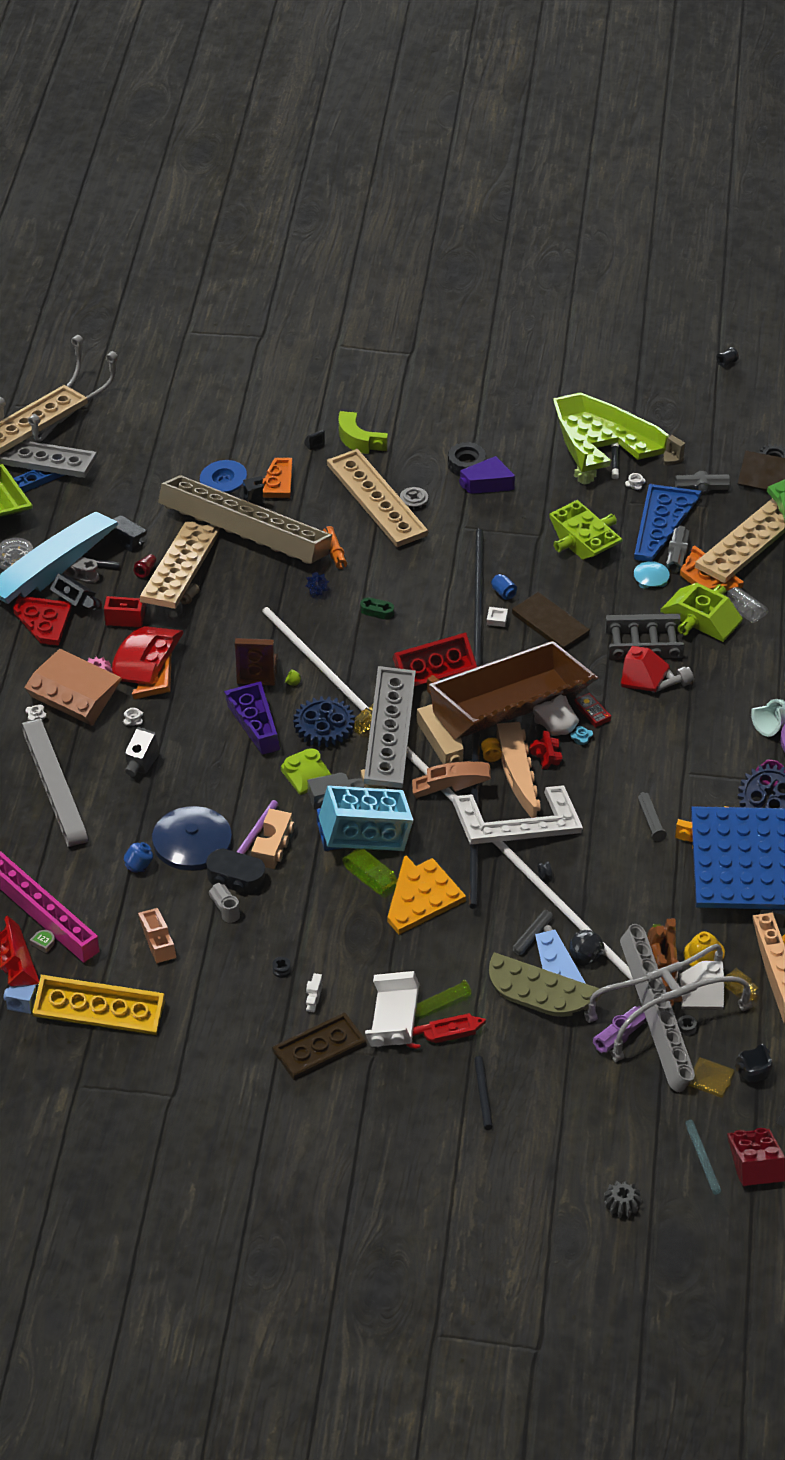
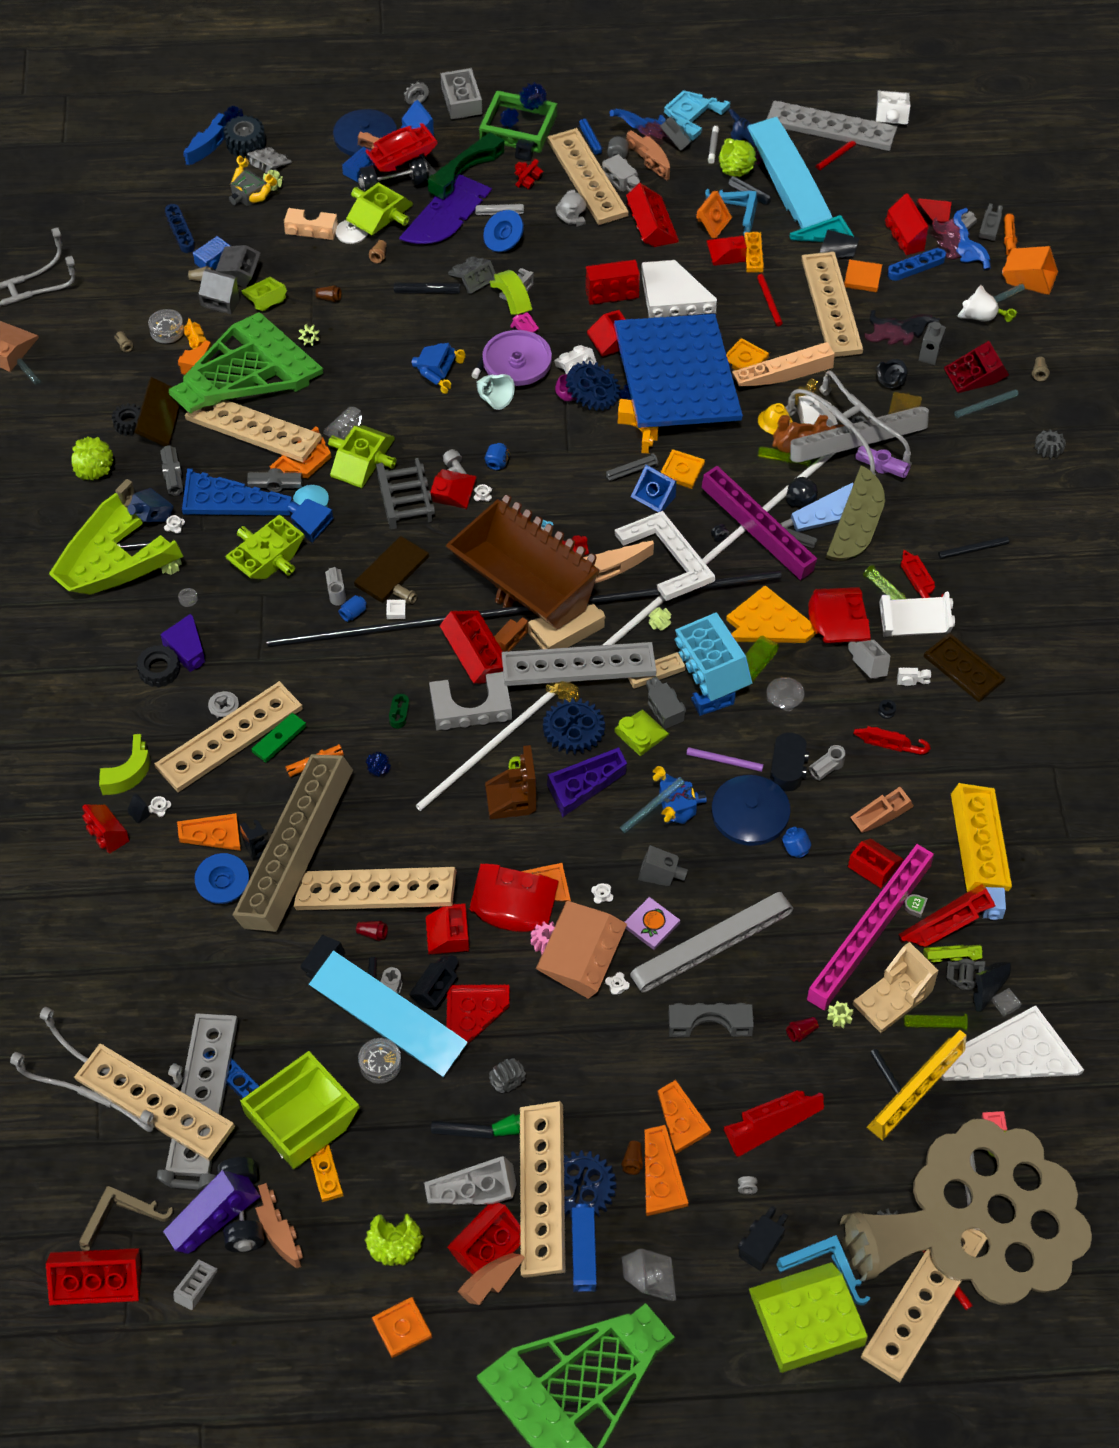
camera: 100 degrees left, 10 degrees up
light nougat arch [251,808,295,869] -> none
nougat slope [412,761,491,798] -> none
none -> lime hair [72,437,113,480]
none -> red slope [82,804,129,854]
none -> dark blue torso [128,488,174,522]
none -> white plate [148,796,171,817]
none -> clear tile [178,588,198,607]
none -> green tile [252,713,306,763]
none -> blue torso [288,499,334,543]
none -> light grey piece [325,567,346,605]
none -> dark tan pin [393,584,417,604]
none -> light grey arch [429,672,512,730]
none -> white plate [474,484,492,501]
none -> blue head [484,443,510,470]
none -> clear light blue piece [620,777,685,833]
none -> lavender tile [625,897,680,950]
none -> blue slope [631,465,677,512]
none -> yellowish green gear [649,607,671,630]
none -> blue torso [653,766,707,824]
none -> light orange tile [661,449,705,489]
none -> magenta brick [701,466,817,580]
none -> clear dish [767,677,804,711]
none -> red slope [808,587,870,643]
none -> light grey hinge [848,640,891,678]
none -> red slope [848,838,904,888]
none -> red plate [853,726,931,755]
none -> dark tan cone [1032,357,1050,381]

